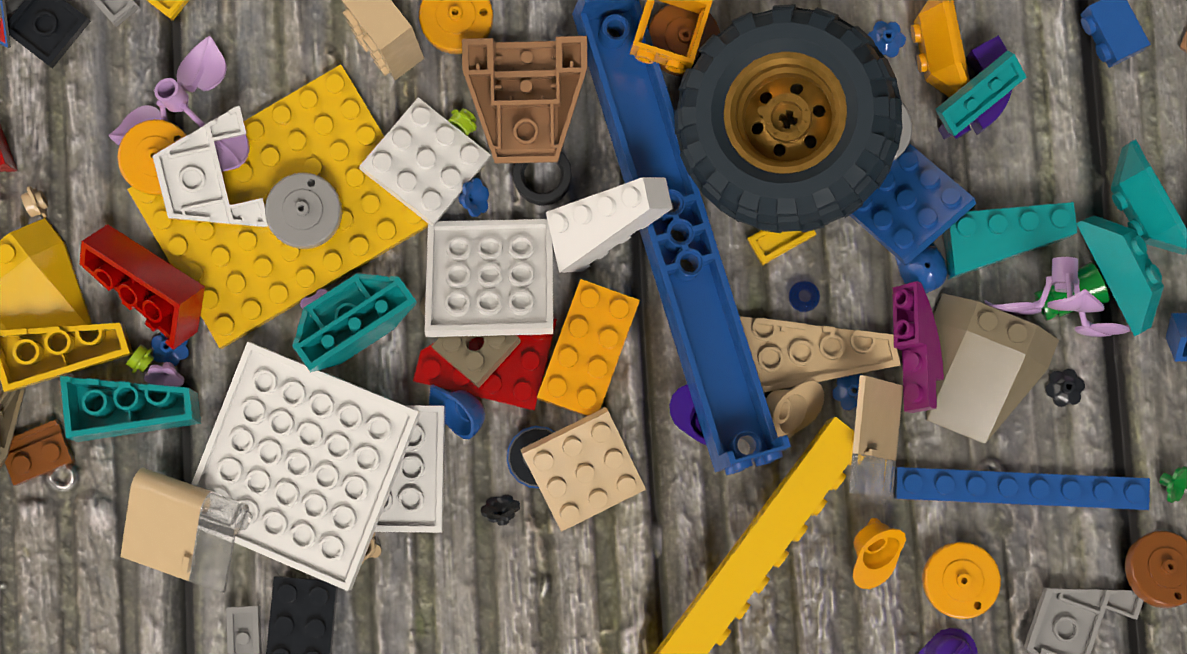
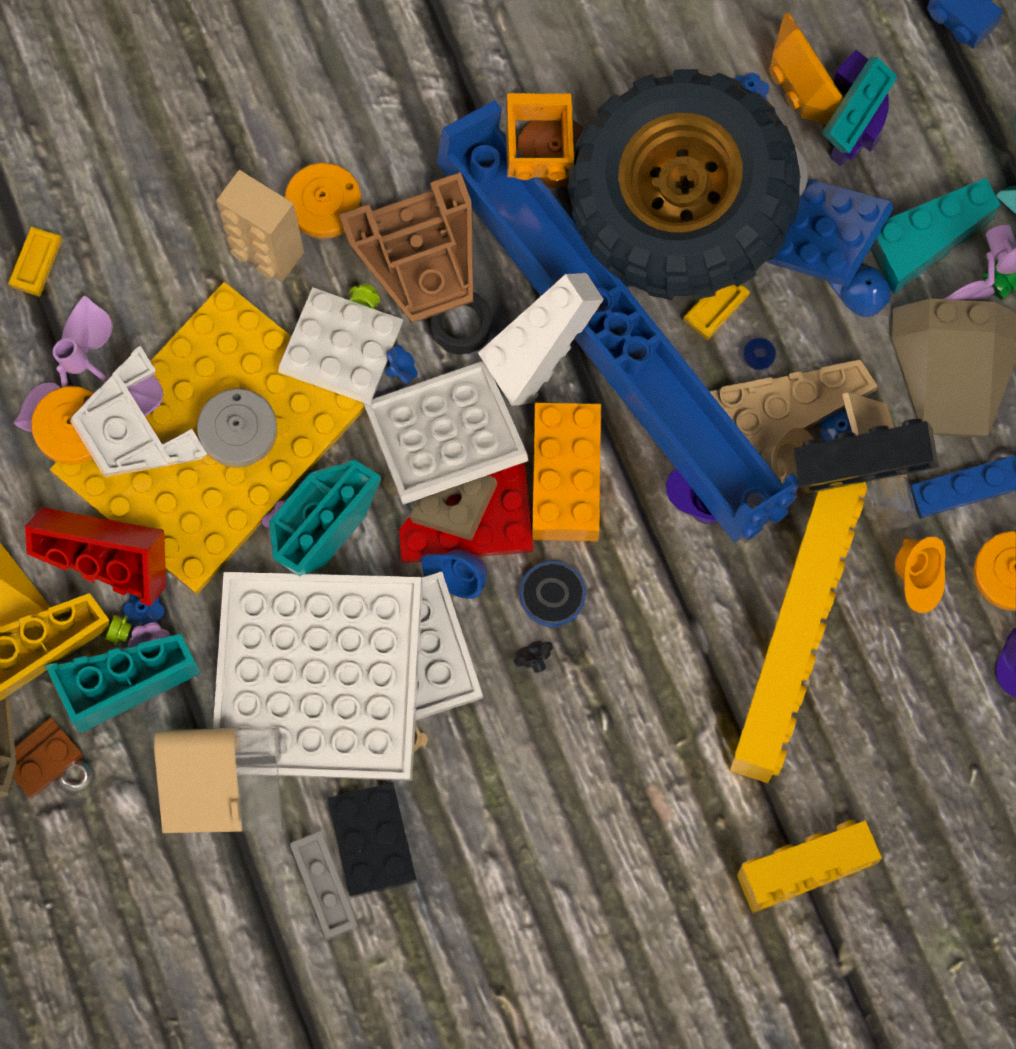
camera: 20 degrees left, 10 degrees down
tan plate [520,407,646,532] -> none
magenta slope [892,281,944,413] -> none
none -> black brick [793,419,939,494]

